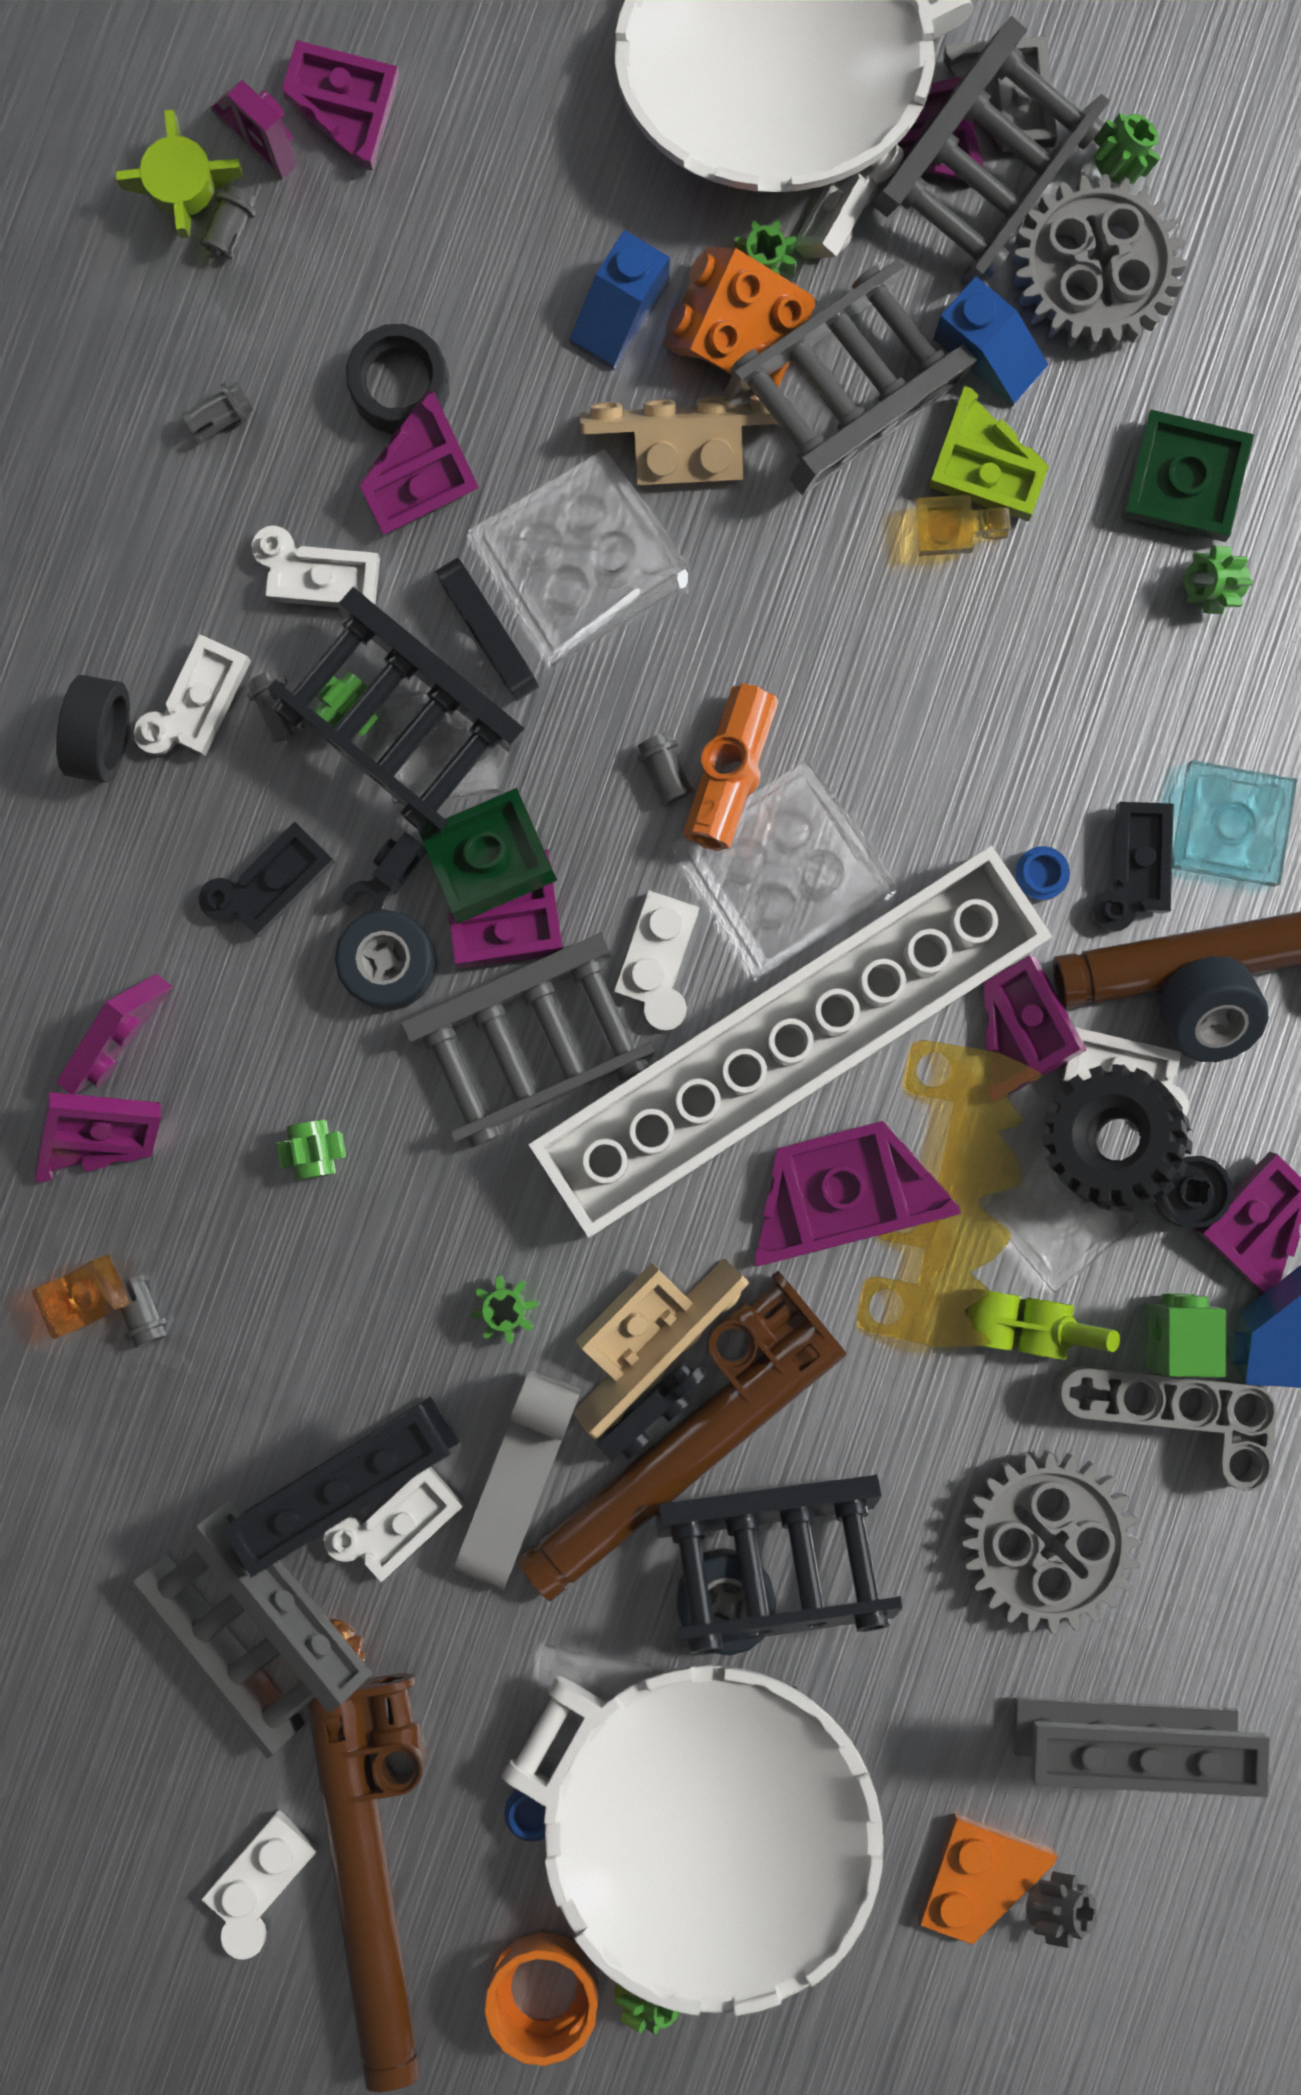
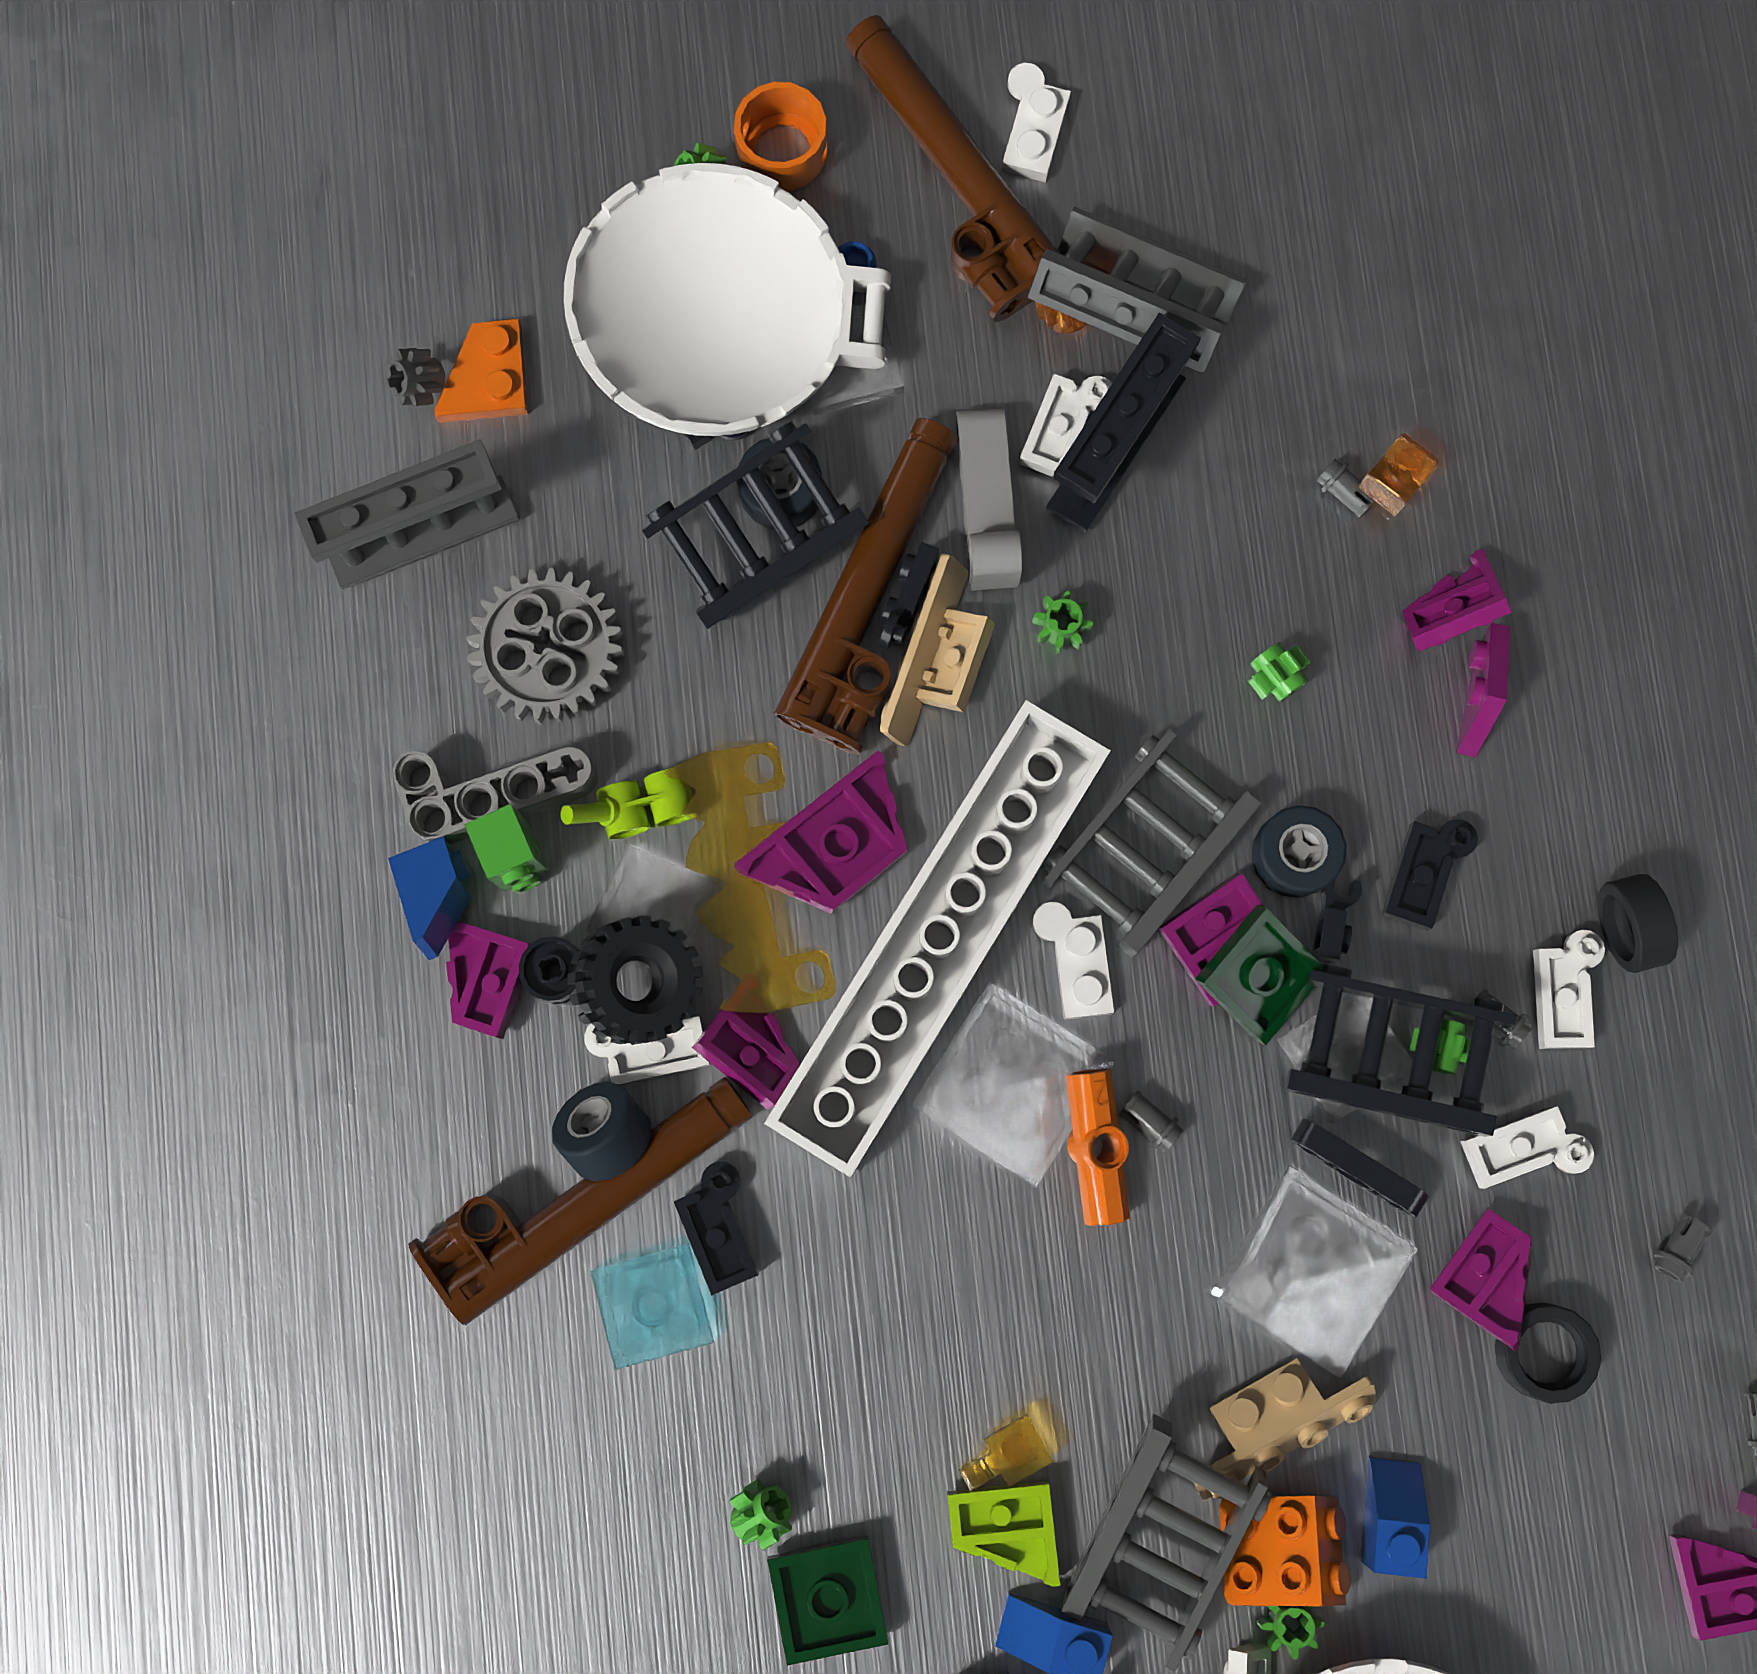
camera: 155 degrees right, 5 degrees down
blue plate [1015,846,1070,901] -> none

